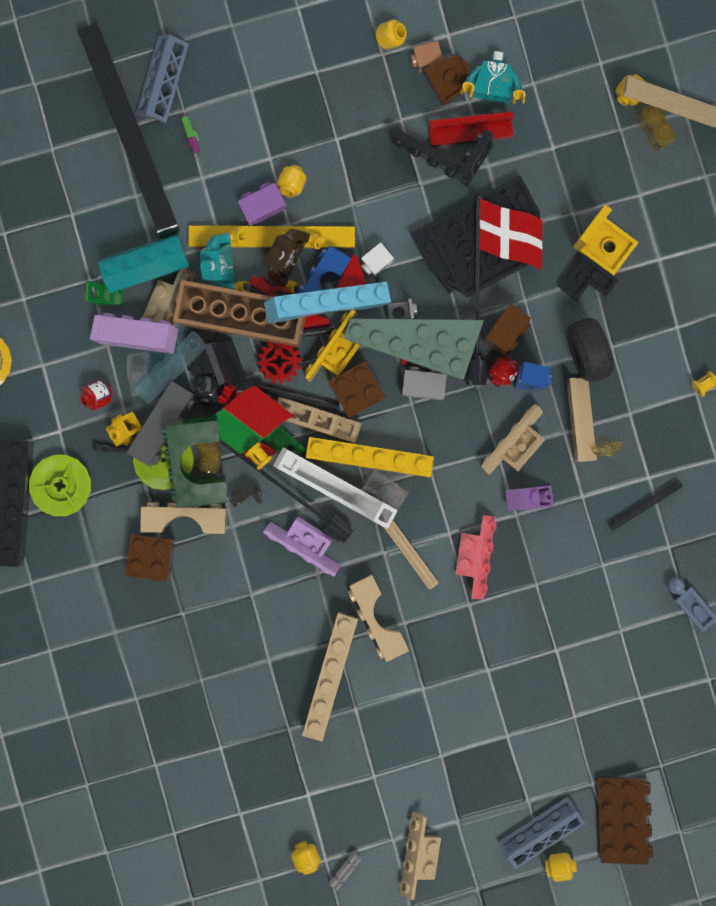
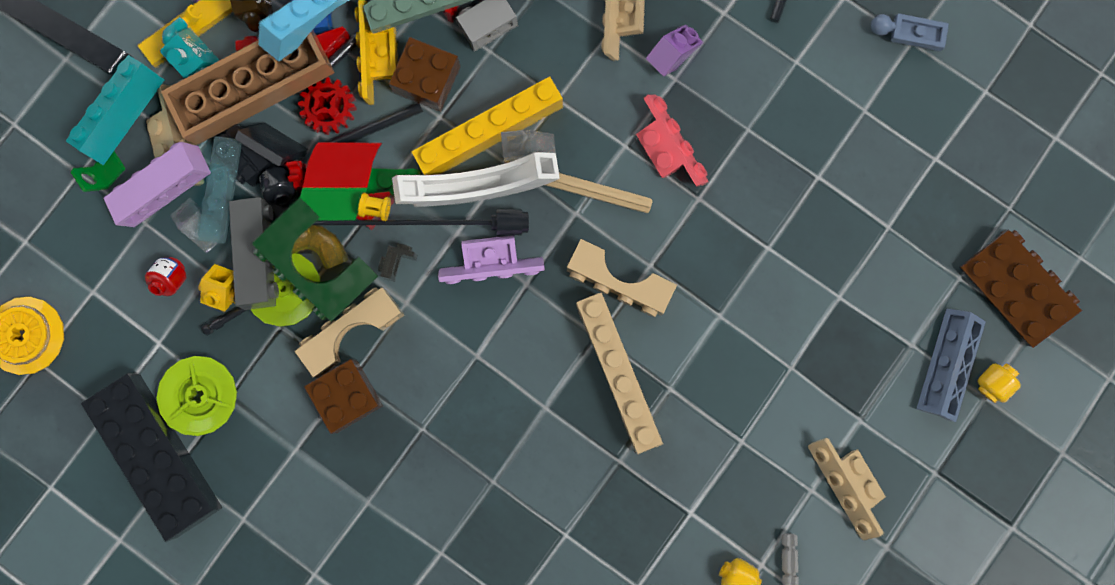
camera: 40 degrees left, 5 degrees down
tan slope [277,397,362,443] -> none

